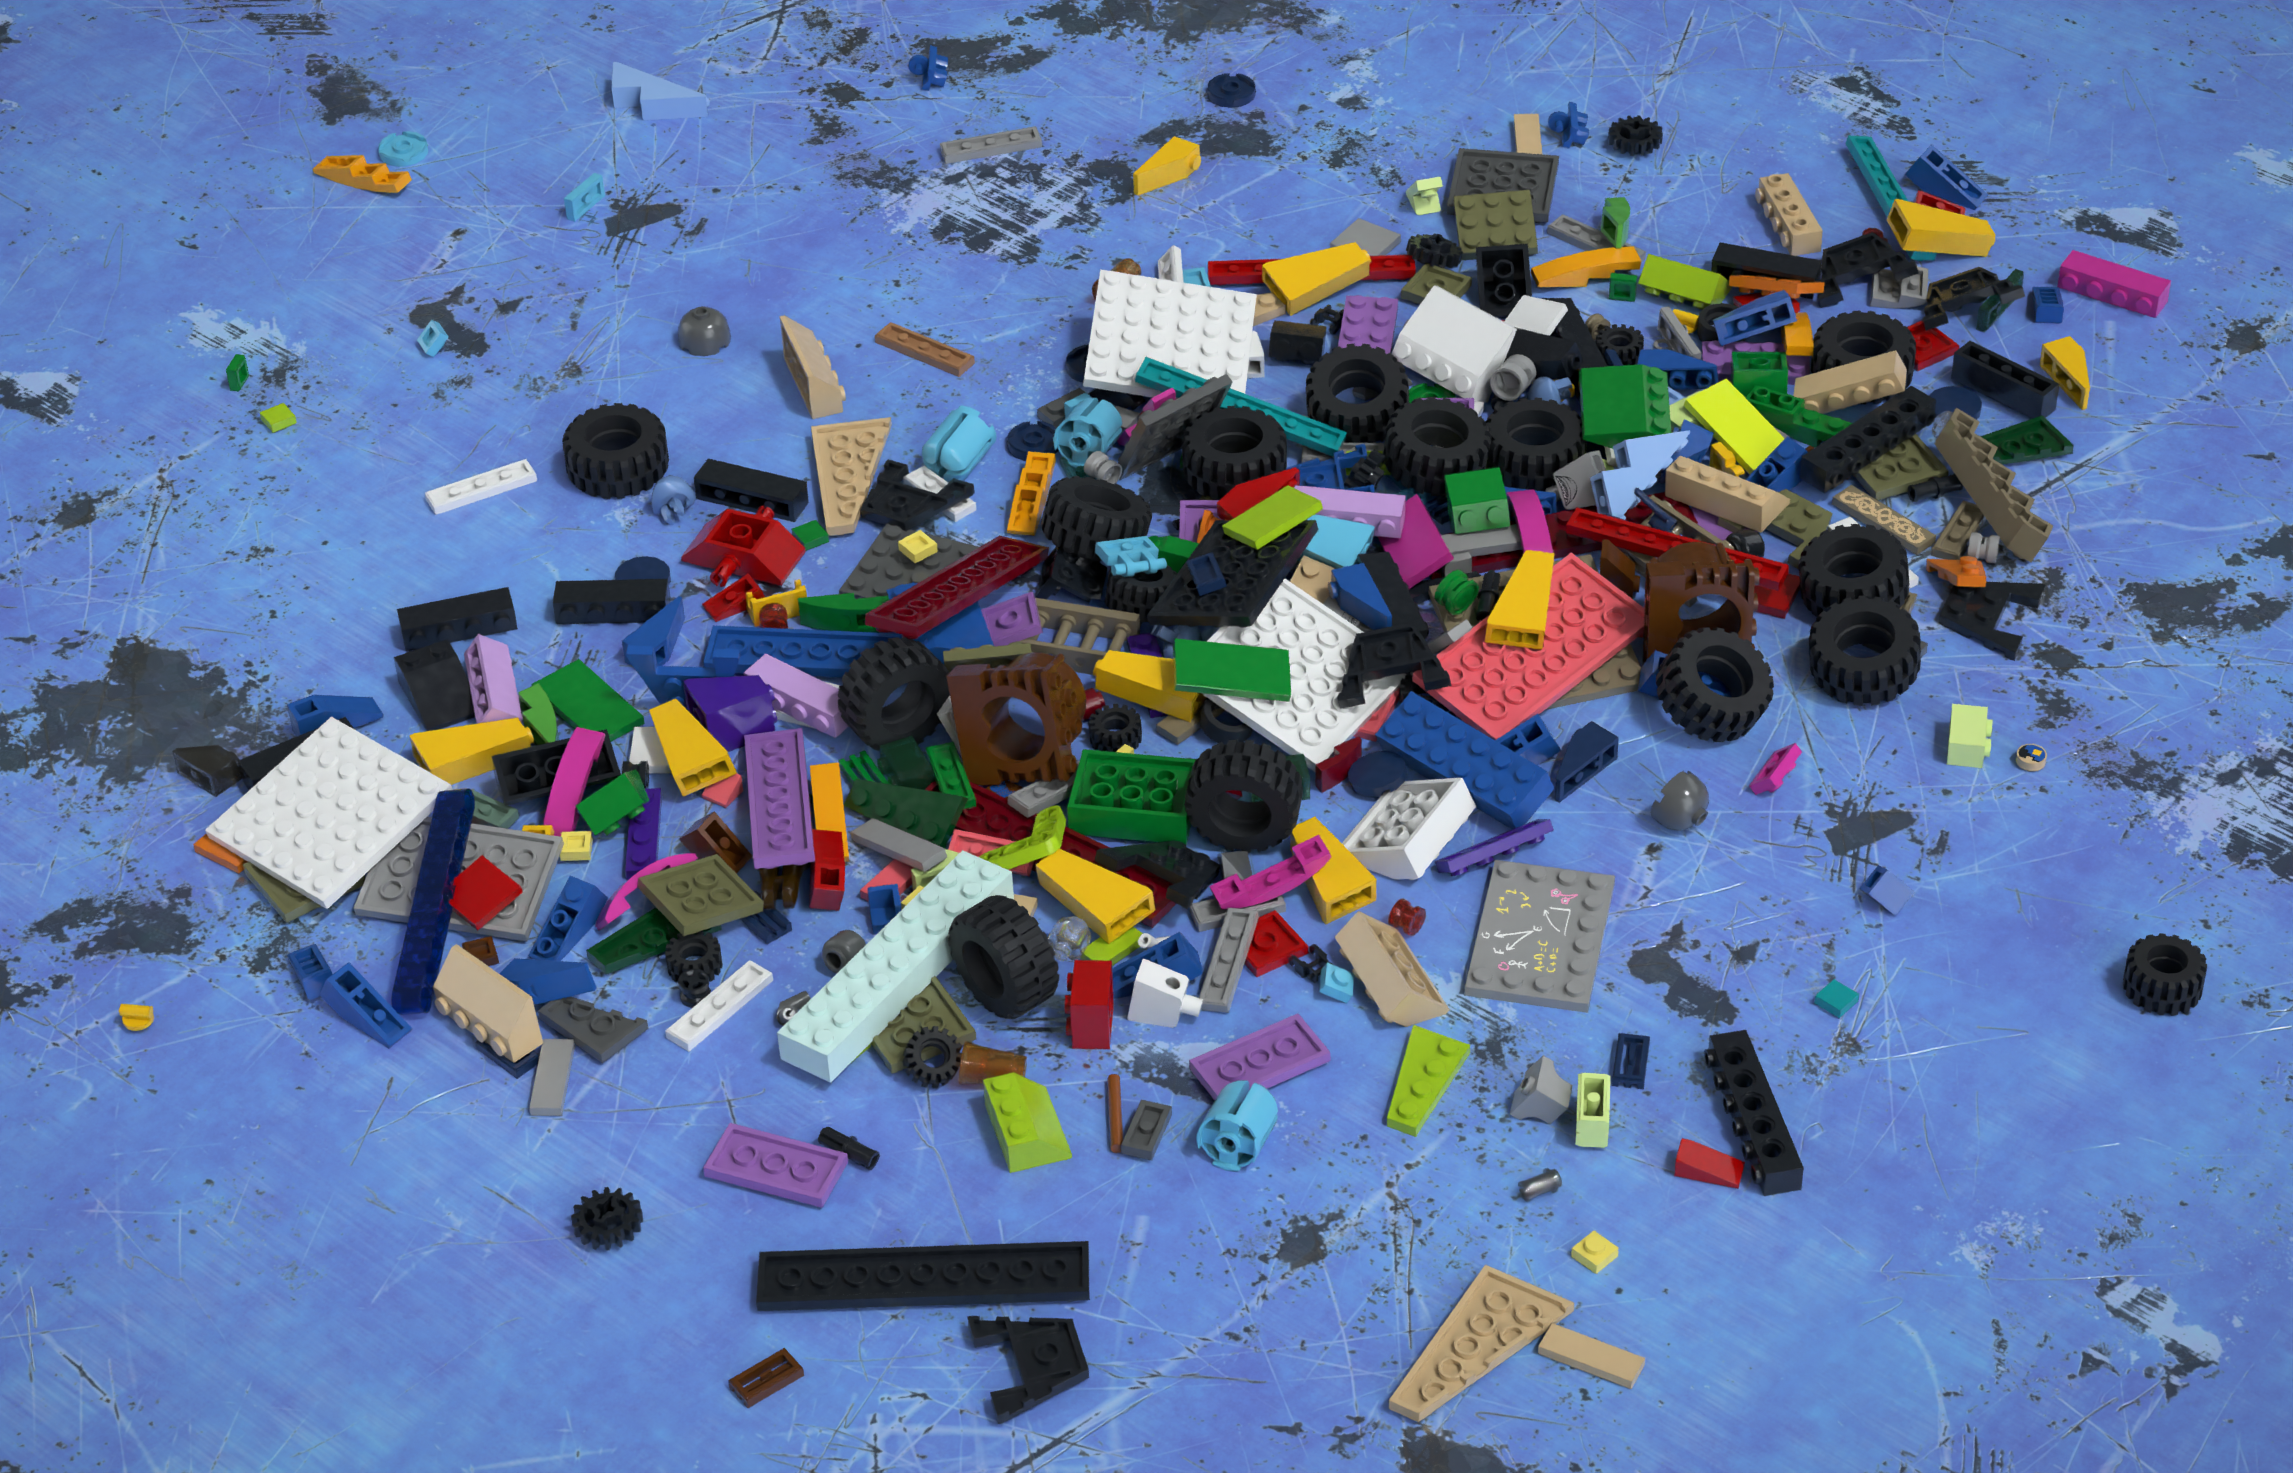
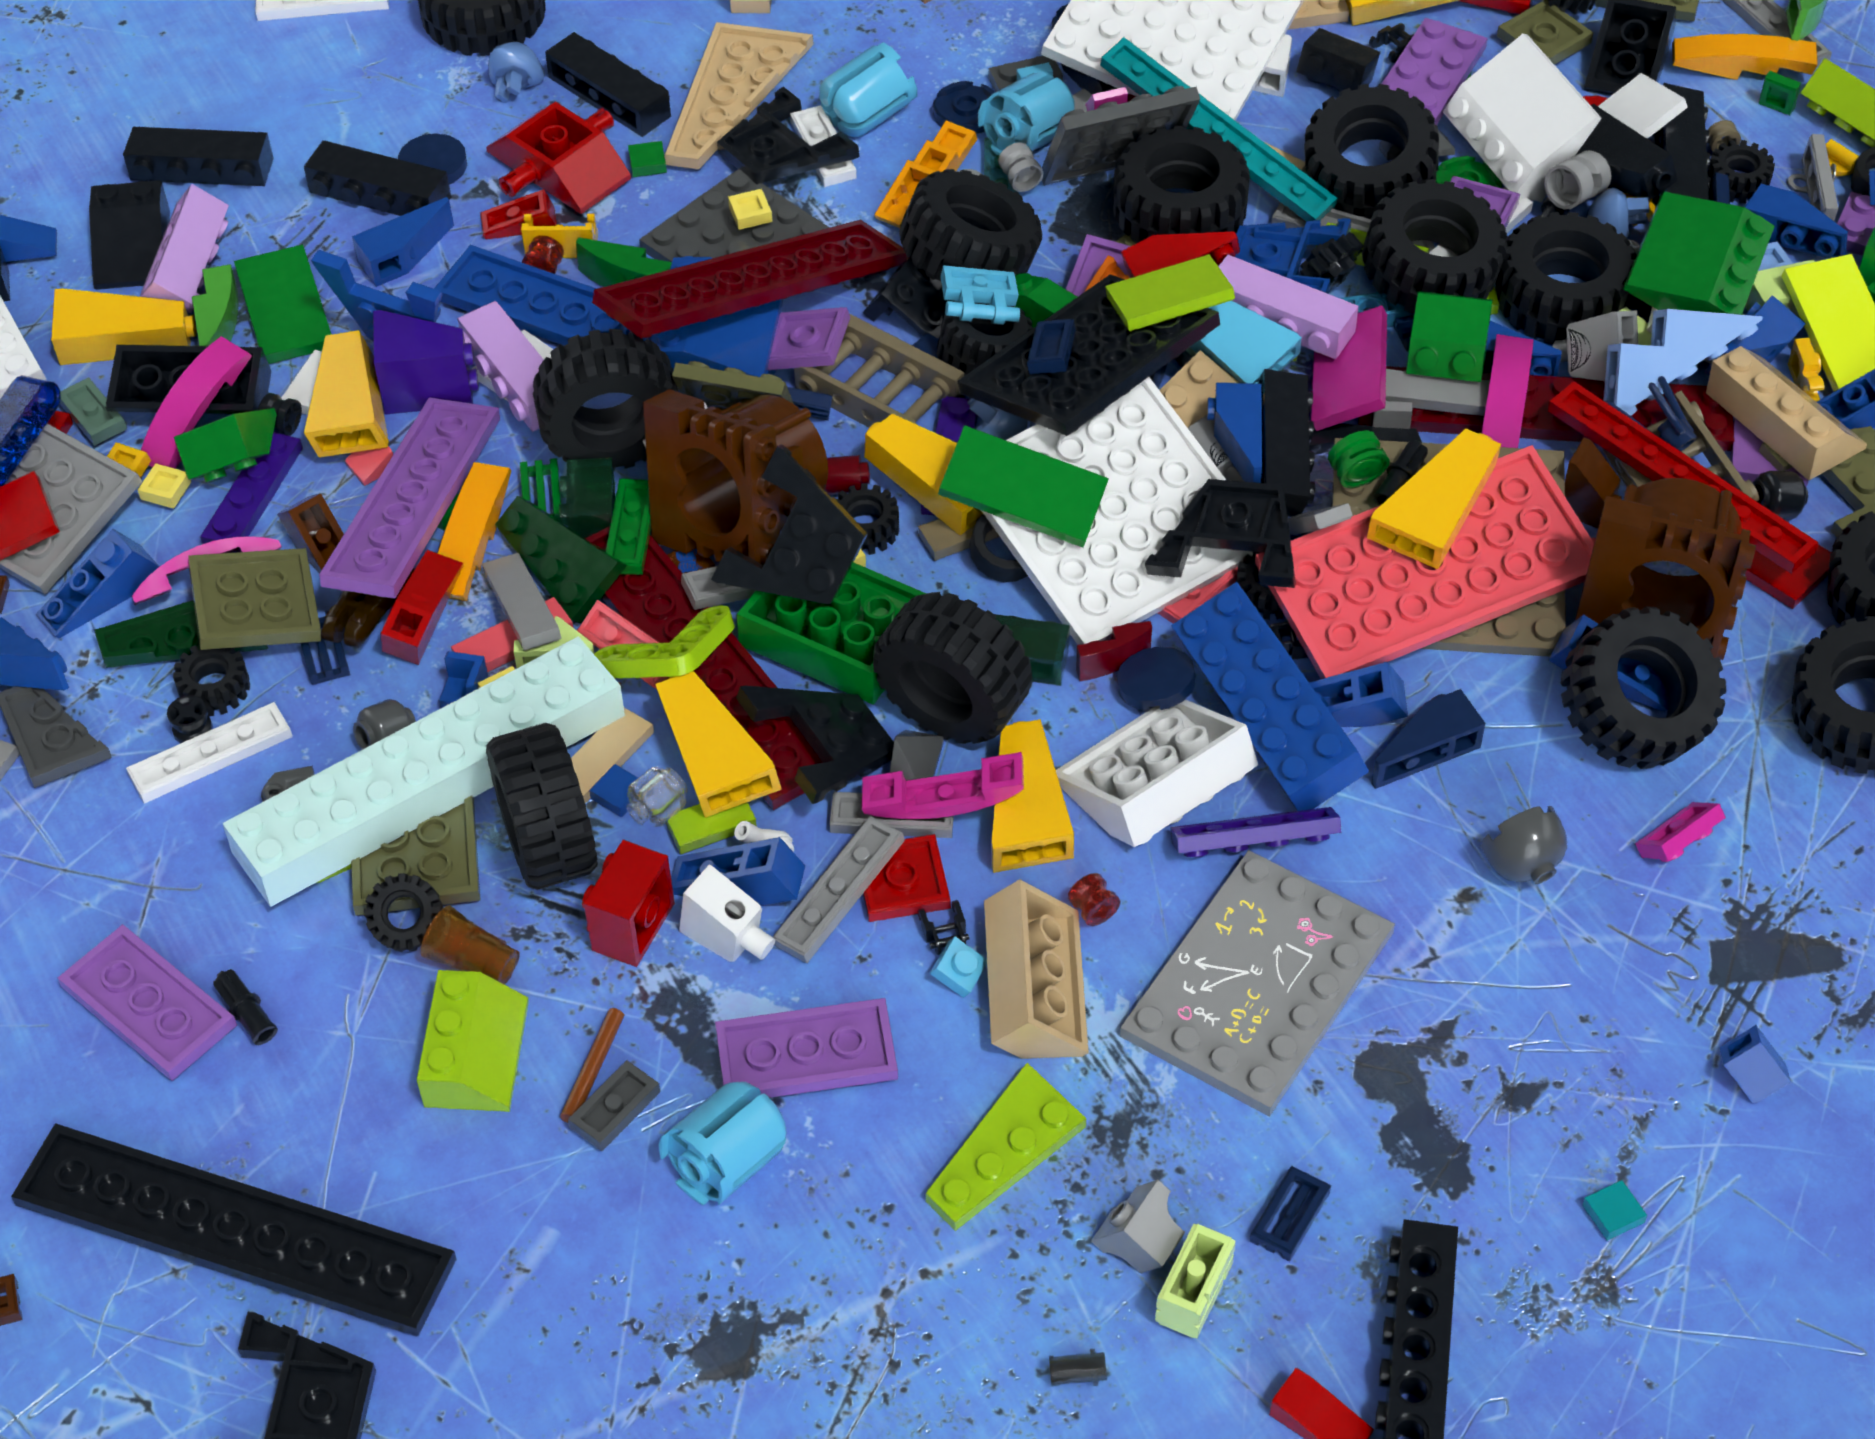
camera: 20 degrees right, 10 degrees up
none -> black wing [711,444,868,605]

